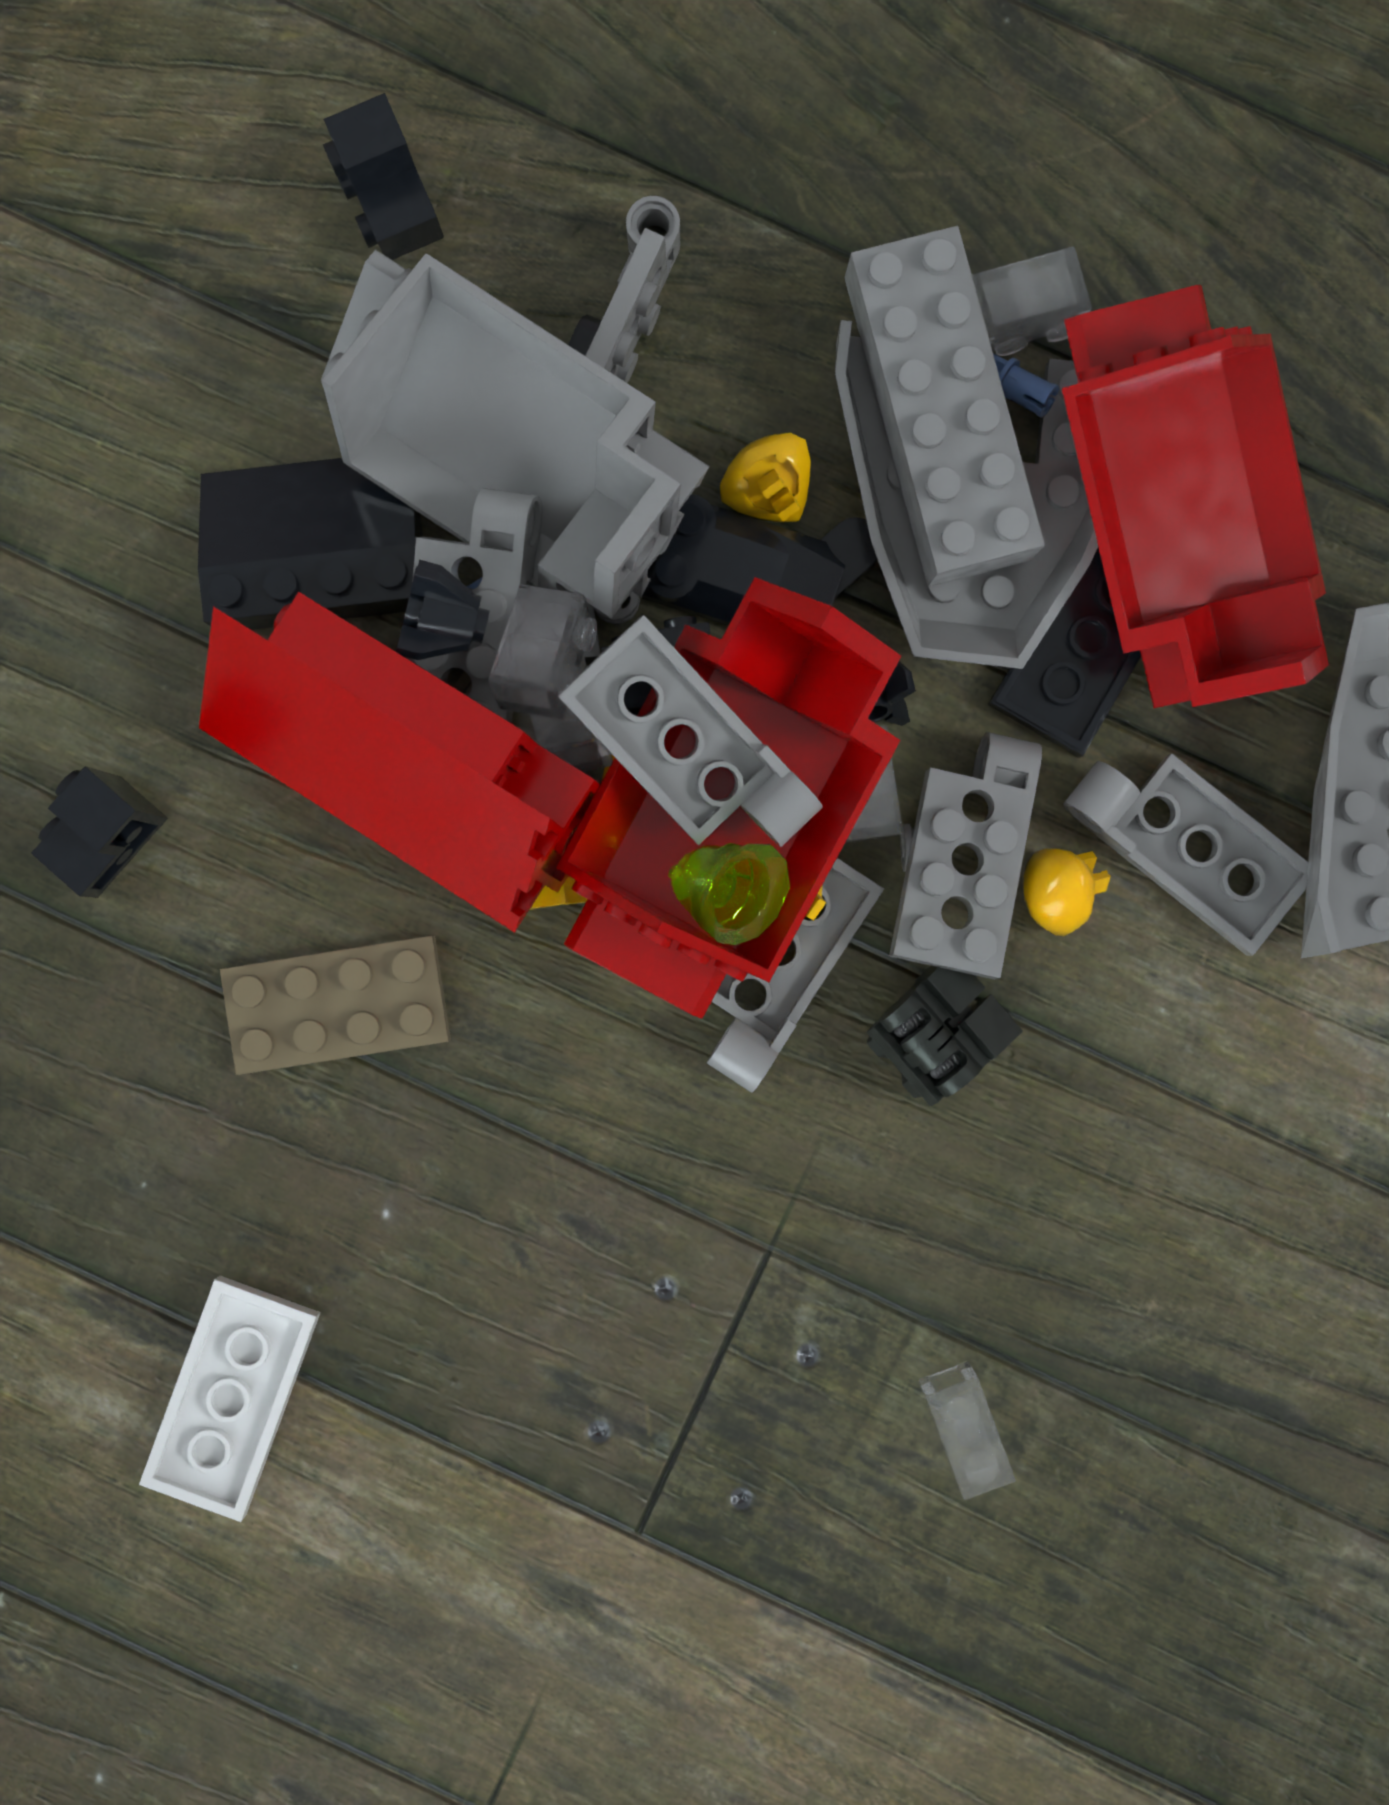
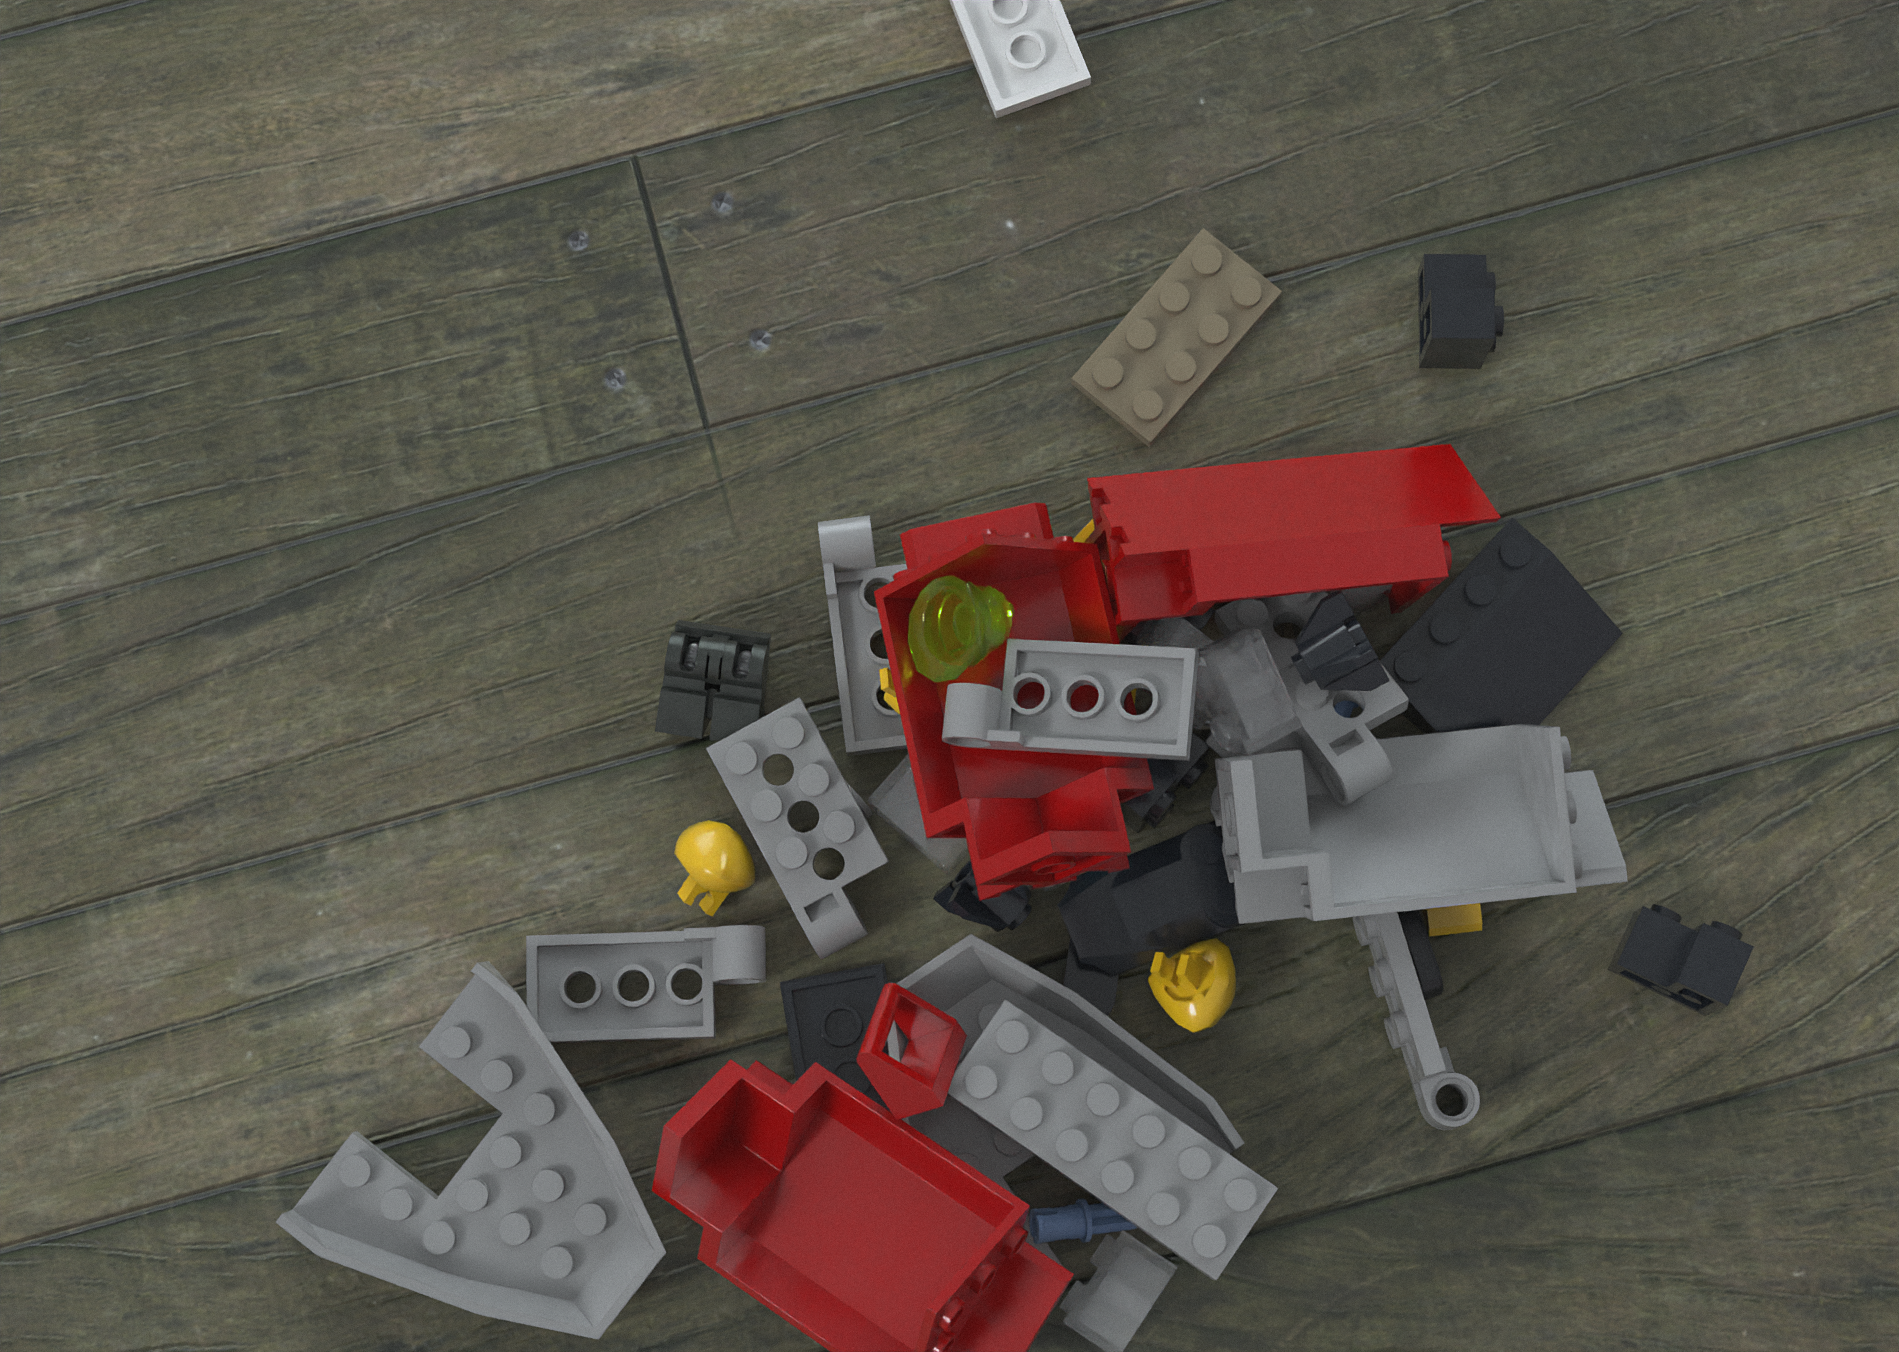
camera: 140 degrees right, 10 degrees down
clear brick [918,1361,1016,1500] -> none
none -> red tile [857,983,967,1120]

